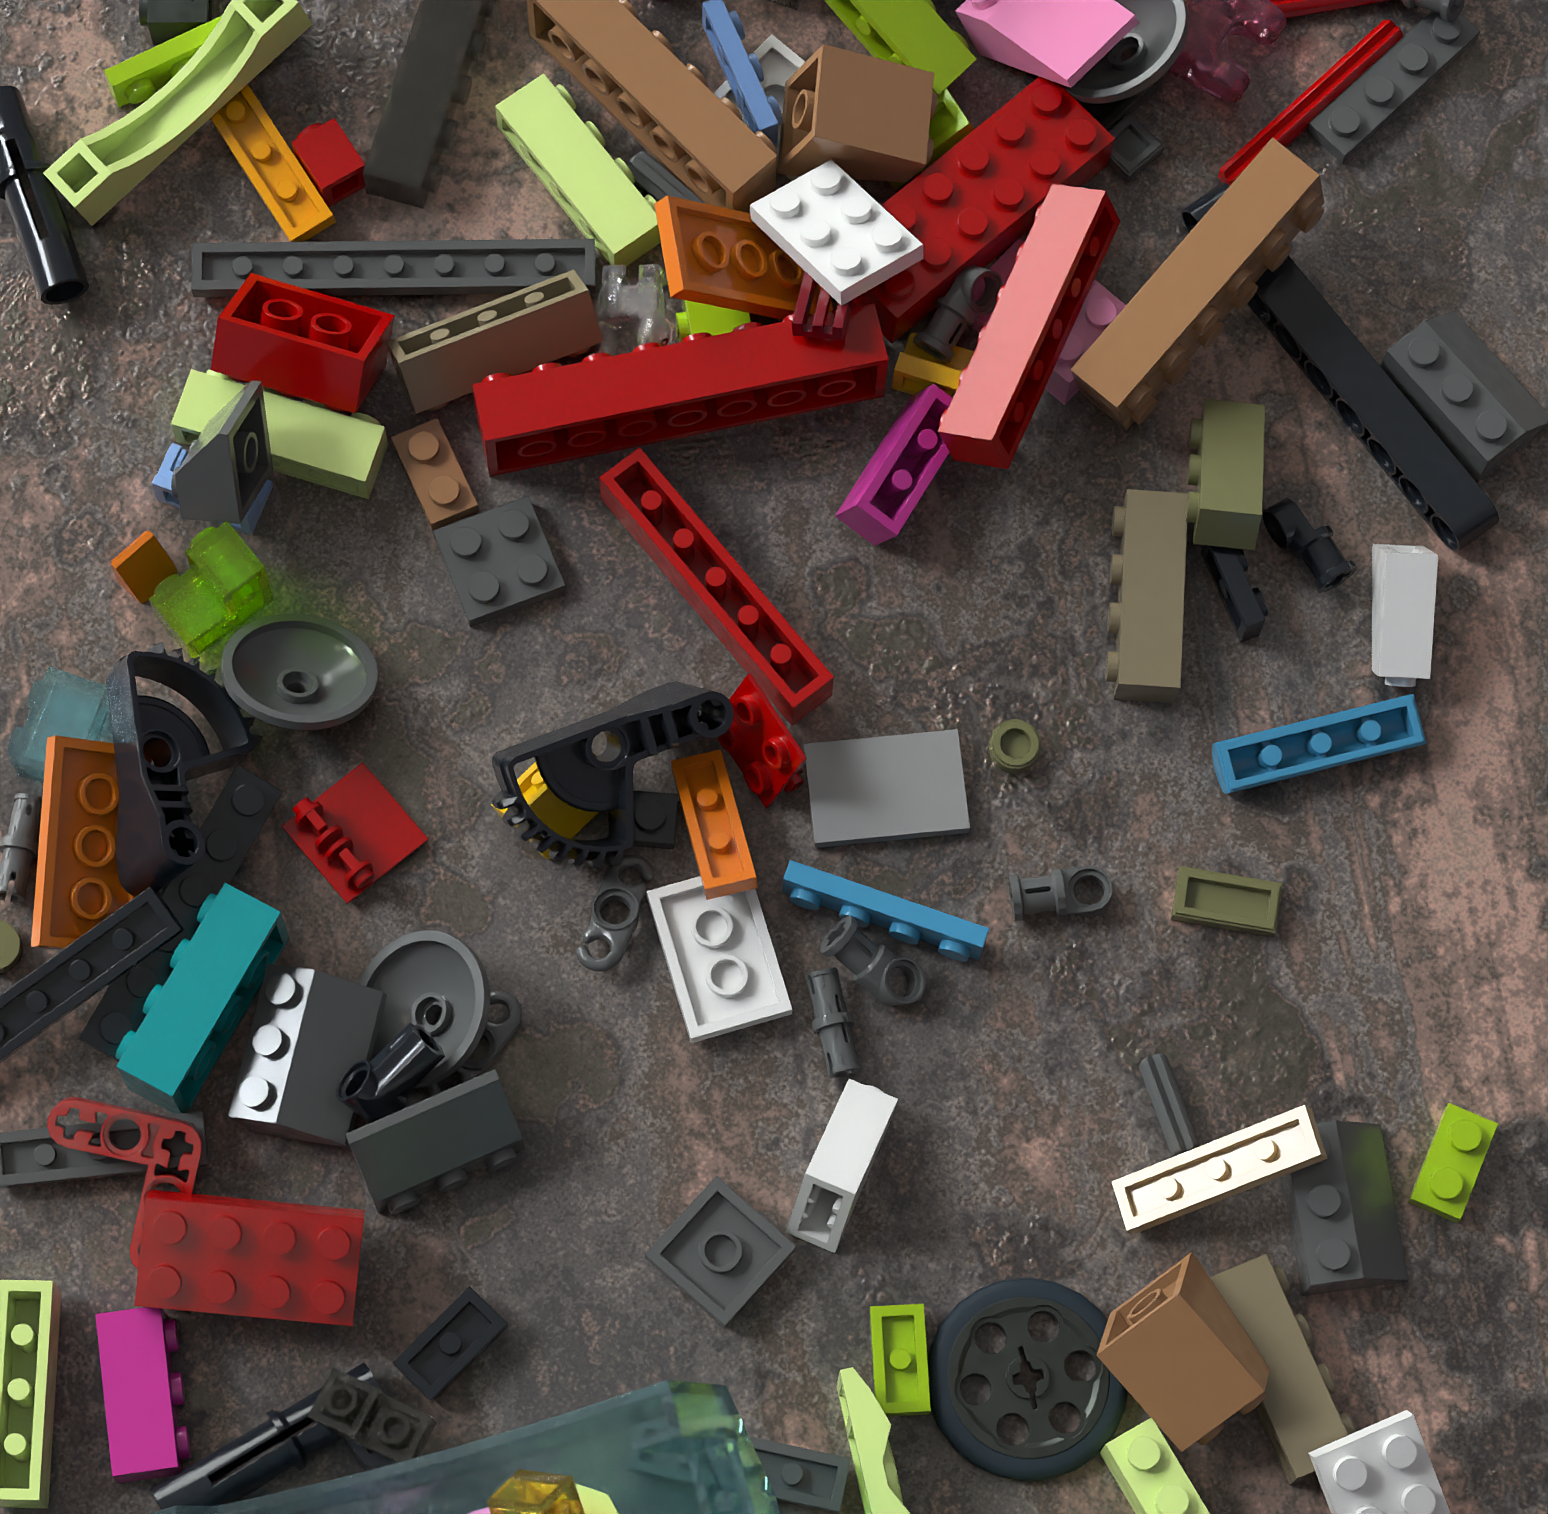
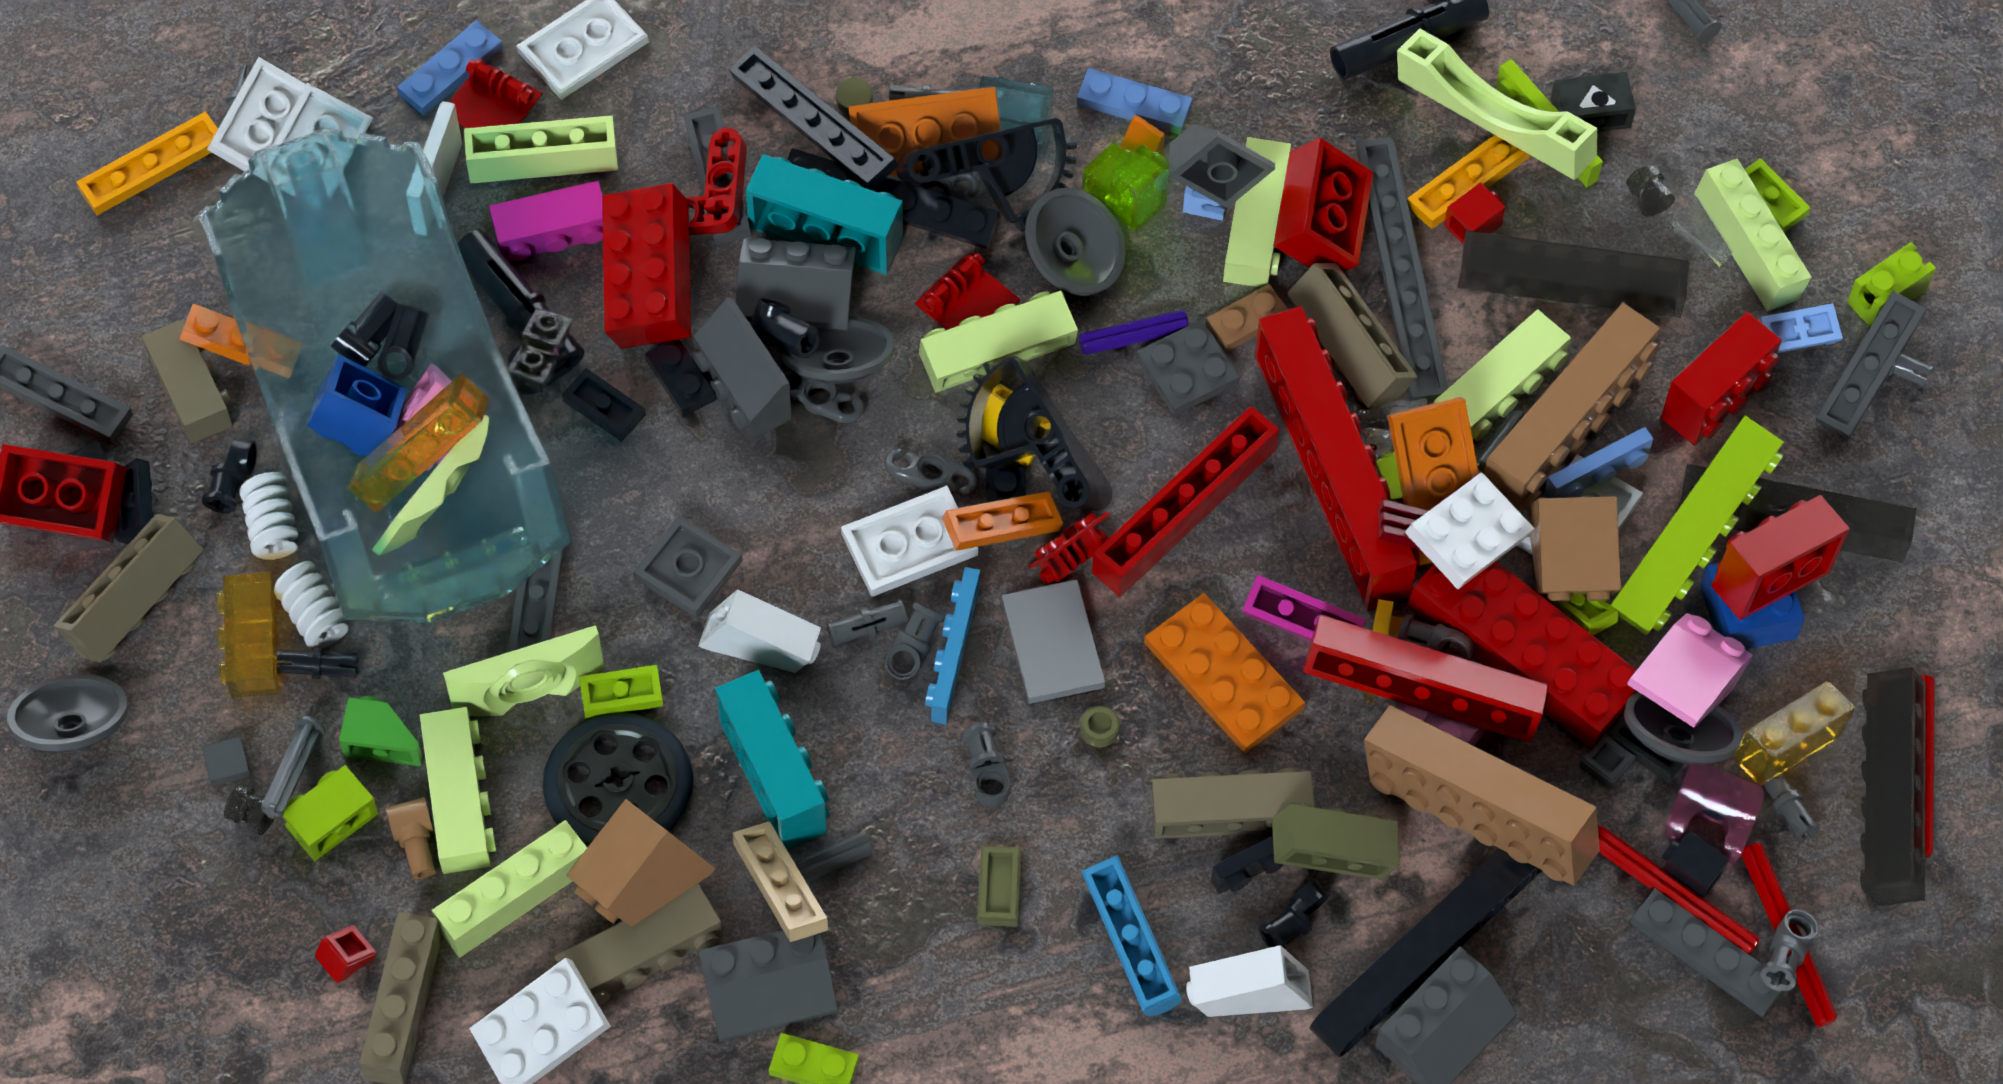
camera: 85 degrees right, 10 degrees down
none -> black plate [645,339,716,417]
none -> teal brick [715,670,830,851]
none -> yellowish green brick [919,291,1078,393]
none -> medium blue plate [1077,68,1193,135]
none -> dark purple axle [1079,310,1189,355]
none -> orange plate [1144,593,1305,754]
none -> black brick [1662,831,1729,898]

